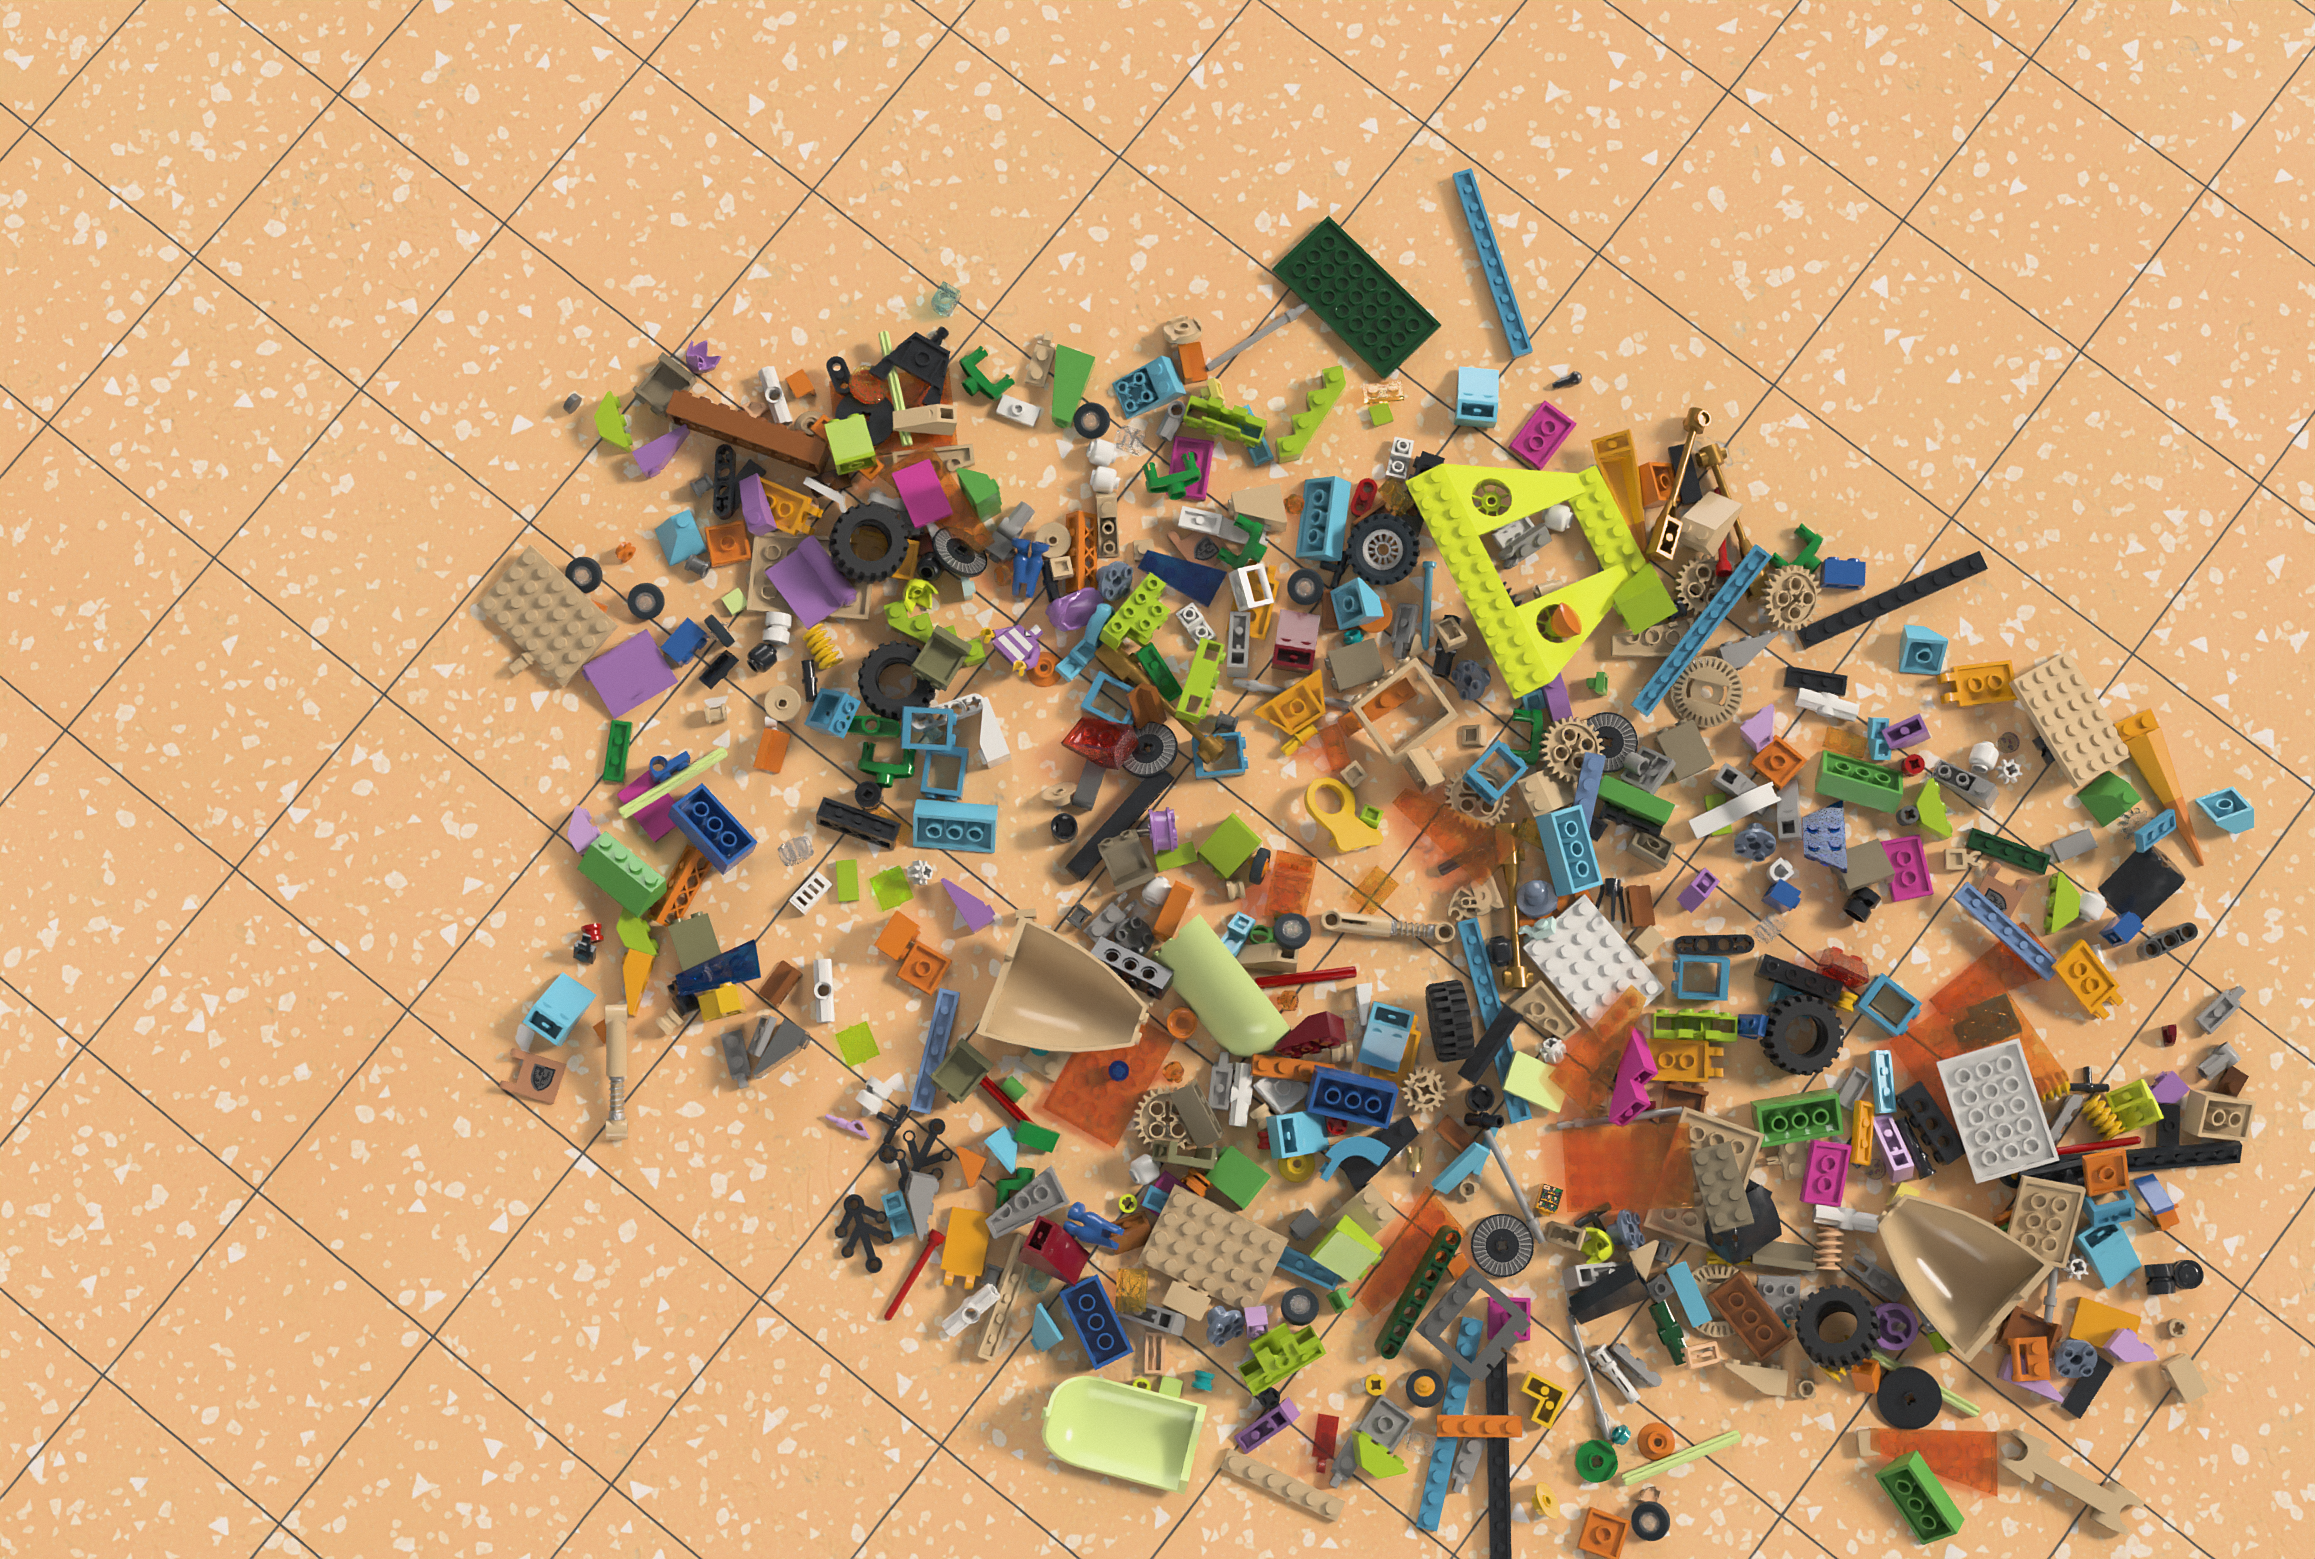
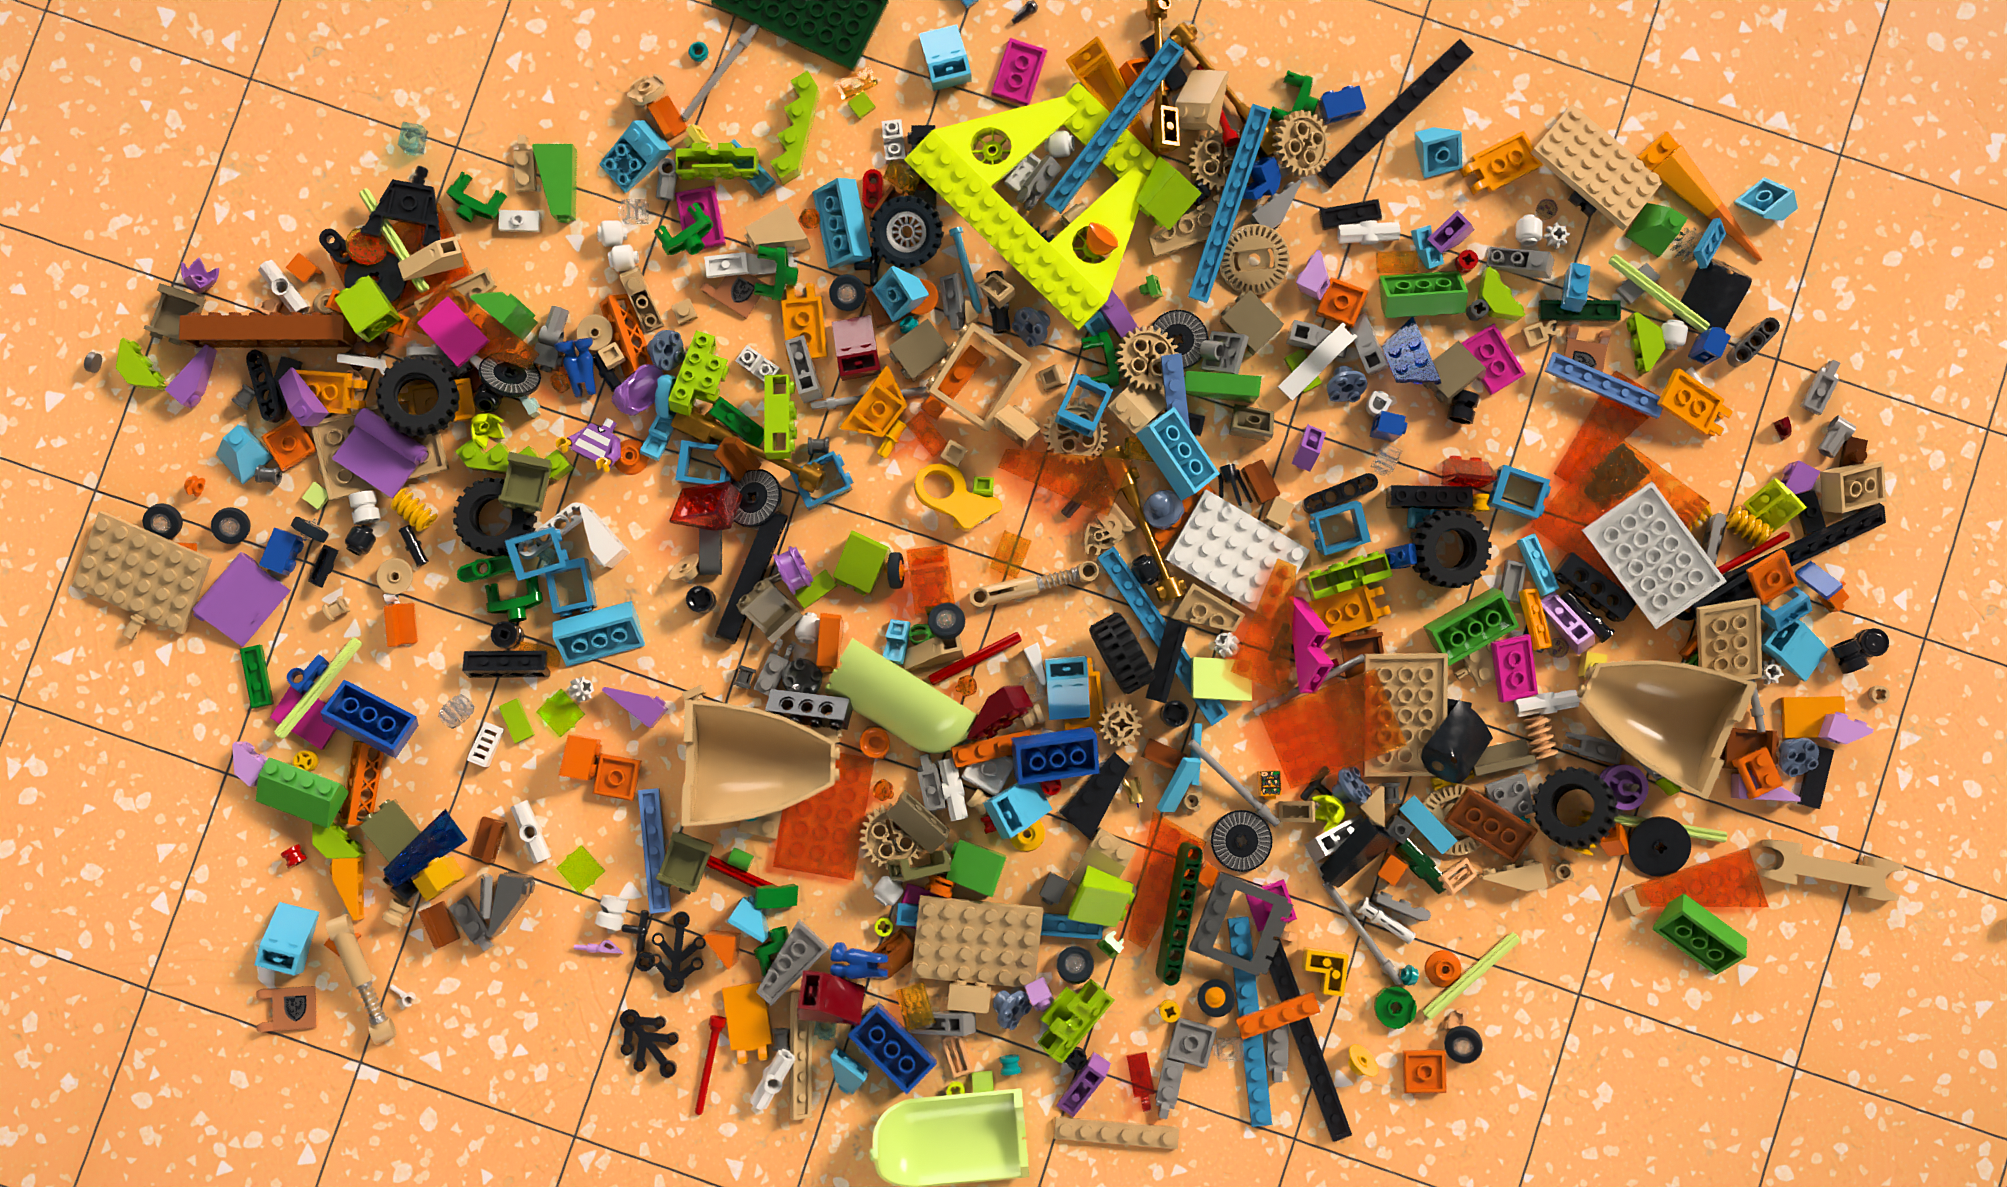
camera: 20 degrees left, 5 degrees up
black plate [573,933,597,965] -> none
dark azure window [804,688,861,739] -> none
medium azure slope [881,1190,915,1239] -> none
light grey slope [905,1171,939,1241] -> none
black wheel [1074,402,1110,439] -> none
clear blue tile [1108,1060,1129,1082] -> none
clear blue wing [1137,550,1227,608] -> none
tan wheel [1225,878,1246,901] -> none
white tile [1228,564,1274,612] -> none
dark azure arch [1319,1136,1391,1182] -> none
lime slope [1351,1430,1409,1479] -> none
black pin [1464,1112,1504,1129] -> none
light aqua plate [1518,916,1557,943] -> none
black pin [1599,801,1663,838] -> none
dark tan plate [1689,1141,1755,1234] -> none
black piece [2069,1066,2110,1093] -> none
tan brick [2159,1353,2209,1404] -> none
none -> yellow wheel [293,751,319,771]
none -> white hand [389,984,416,1007]
none -> dark orange panel [418,901,461,949]
none -> teal plate [688,42,709,62]
none -> dark azure plate [1044,37,1185,214]
none -> blue brick [1243,157,1281,200]
none -> orange panel [1377,853,1408,886]
none -> dark azure brick [1560,262,1591,312]
none -> yellowish green axle [1608,254,1710,333]

